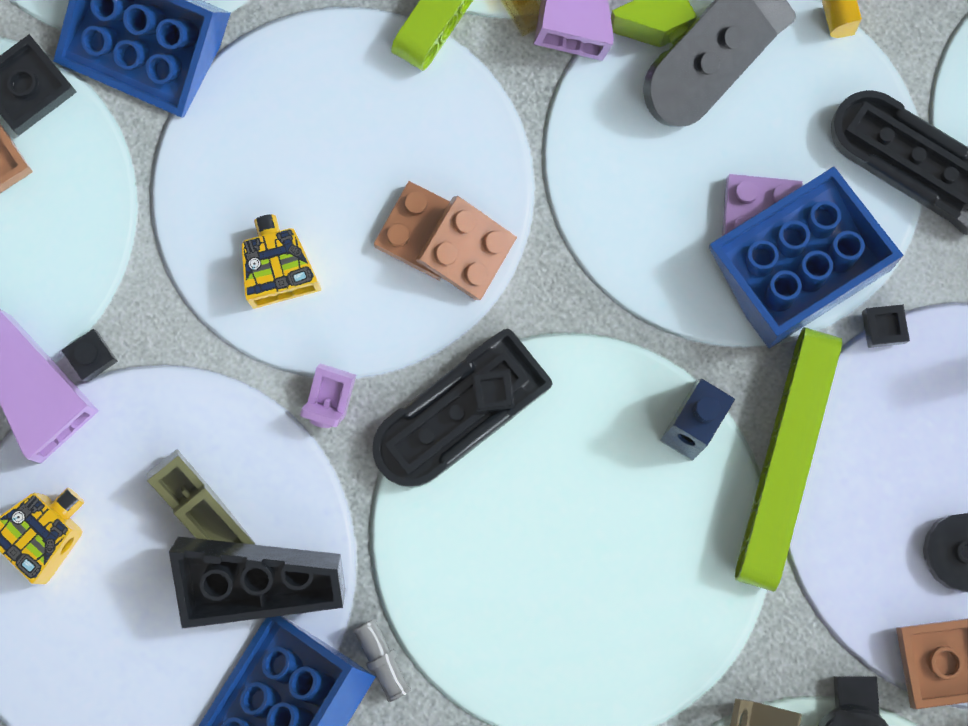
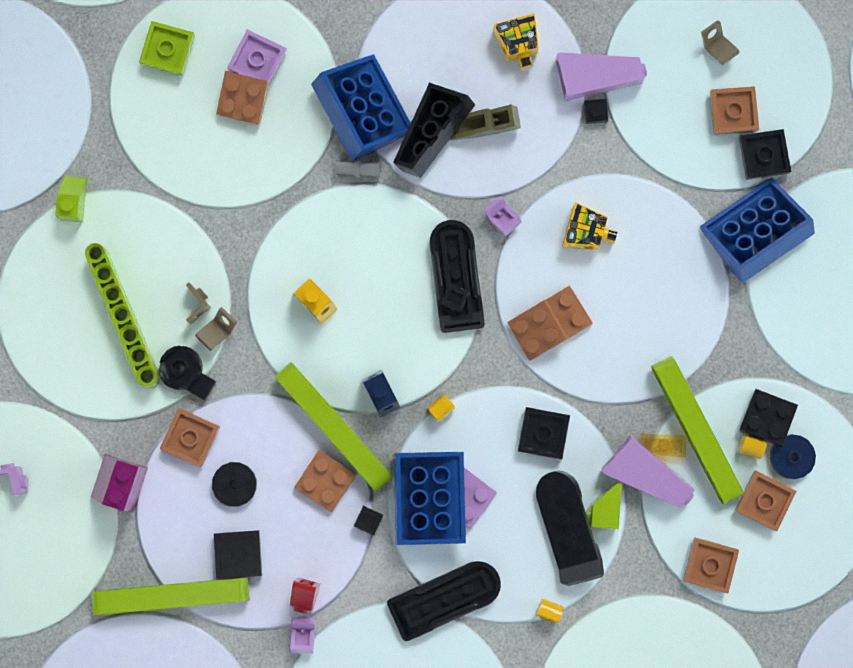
camera: 120 degrees right, 5 degrees up
none -> yellow torso [292,278,338,324]
none -> nougat plate [294,450,357,512]
none -> yellow brick [427,395,456,422]
none -> black plate [518,407,570,460]

